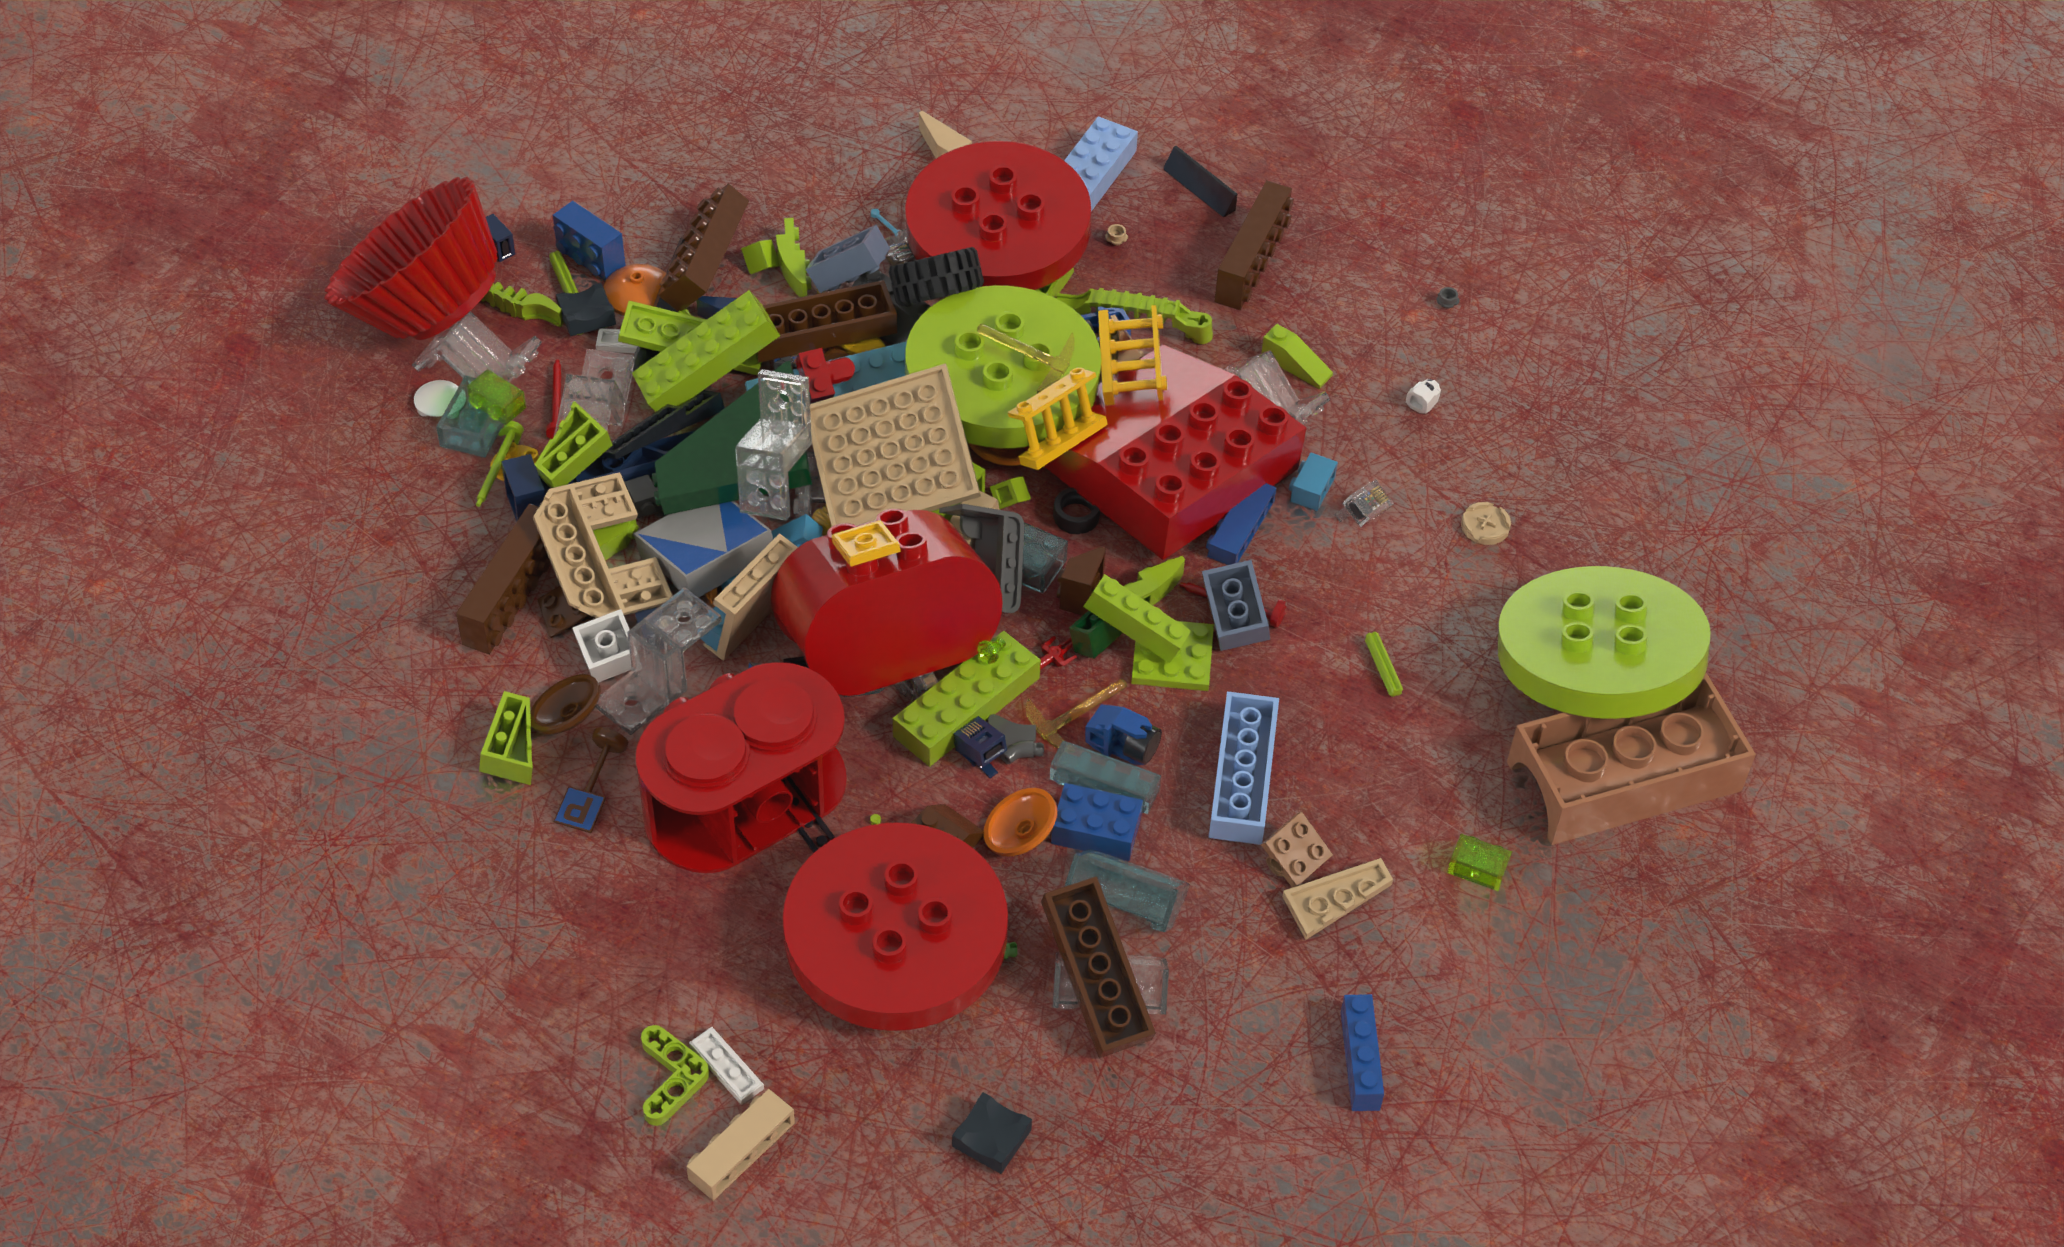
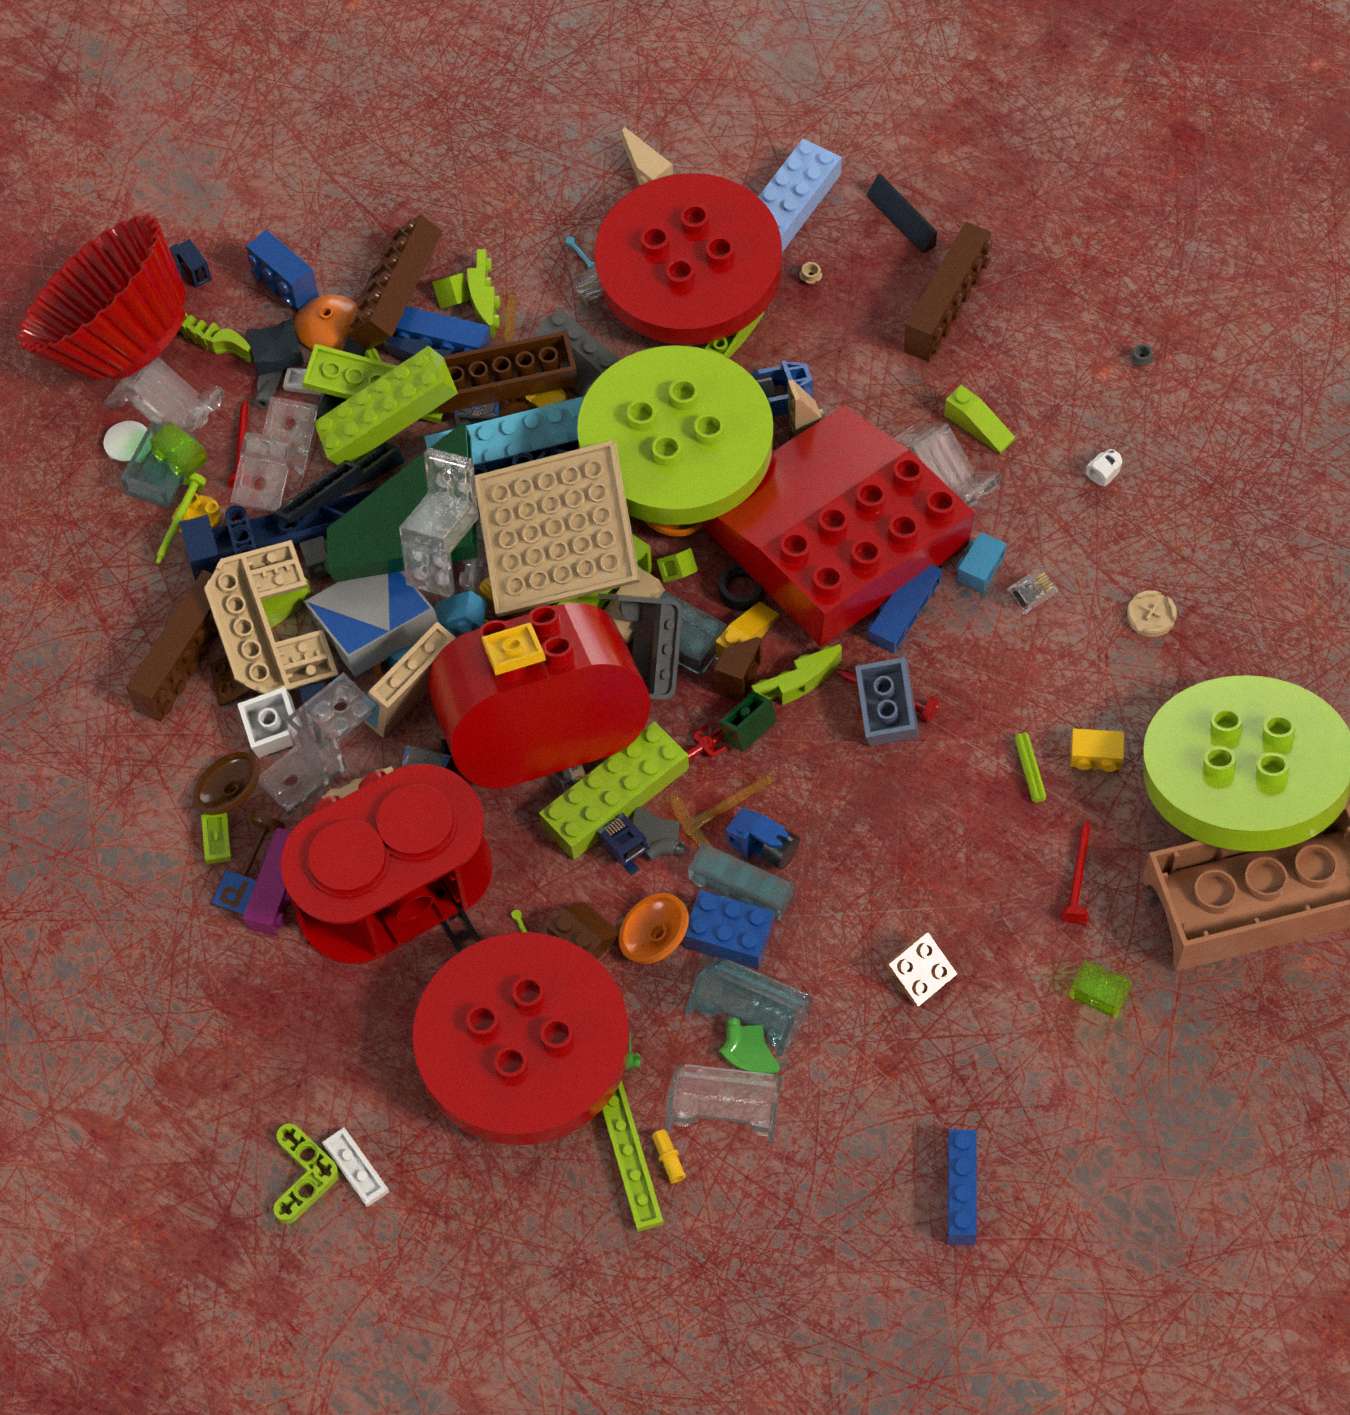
camera: 10 degrees right, 10 degrees up
lime wedge [479,691,533,785] -> none
lime wedge [534,401,612,488] -> none
lime axle [549,251,579,293] -> none
tan brick [687,1089,795,1201] -> none
red brick [795,348,855,404] -> none
sand blue brick [806,225,890,293] -> none
black tyre [888,247,984,306] -> none
black brick [952,1092,1032,1174] -> none
clear yellow piece [977,324,1074,394] -> none
clear neon green rock [977,638,1006,664] -> none
yellow fence [1008,368,1108,470] -> none
reddish brown brick [1041,876,1156,1058] -> none
lime piece [1056,288,1213,344] -> none
lime brick [1083,574,1191,663] -> none
yellow fence [1098,305,1167,406] -> none
lime plate [1131,621,1214,691] -> none
light blue brick [1209,691,1279,845] -> none
tan wing [1282,858,1393,940] -> none
none -> lime plate [201,813,232,864]
none -> magenta brick [242,828,292,936]
none -> dark grey piece [254,369,284,409]
none -> blue brick [393,306,491,354]
none -> lime plate [602,1080,664,1232]
none -> yellow axle [652,1129,686,1183]
none -> yellow slope [715,601,779,657]
none -> bright green arm [718,1018,780,1074]
none -> red piece [1061,821,1090,925]
none -> yellow brick [1070,729,1124,772]

